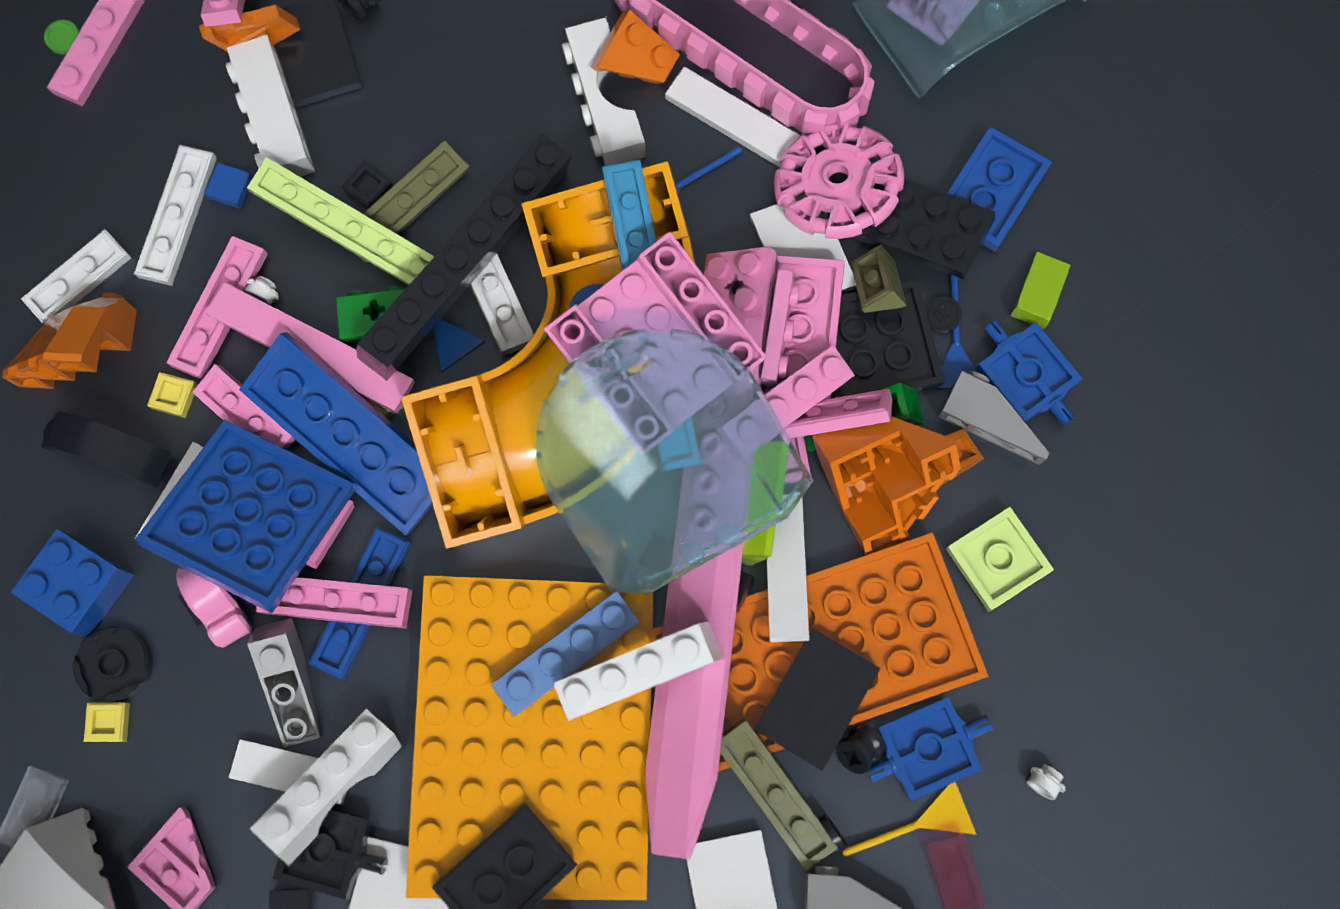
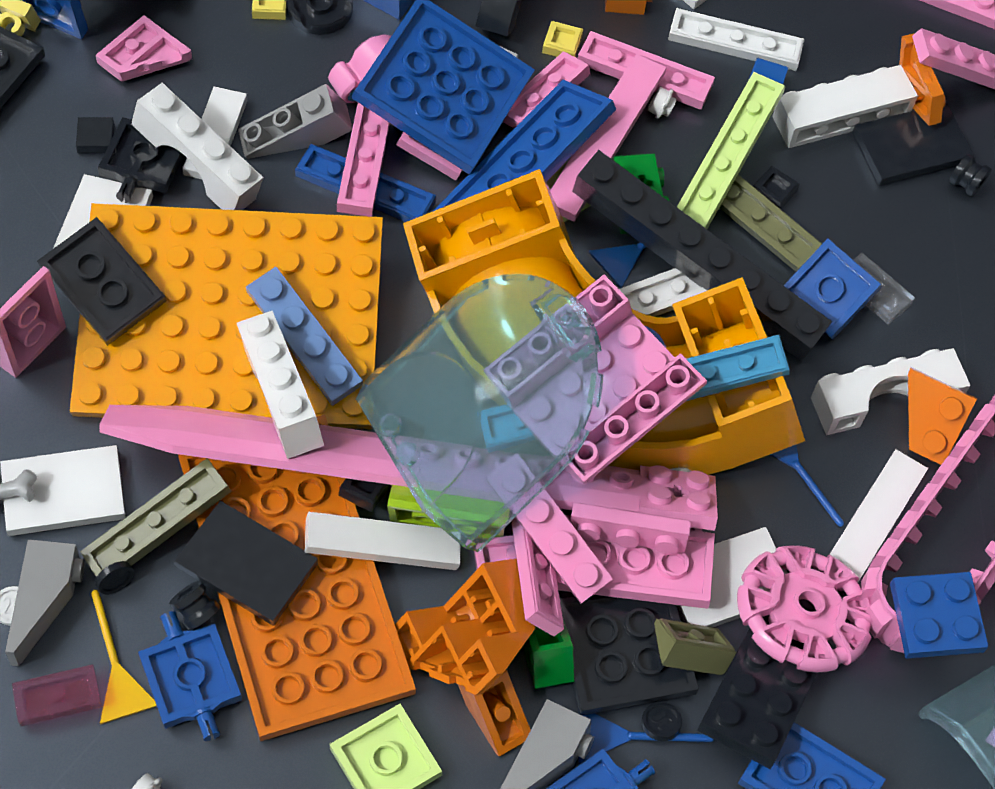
camera: 80 degrees right, 15 degrees down
none -> blue plate [784,238,882,340]
none -> clear plate [854,253,915,325]
none -> blue plate [890,572,988,659]

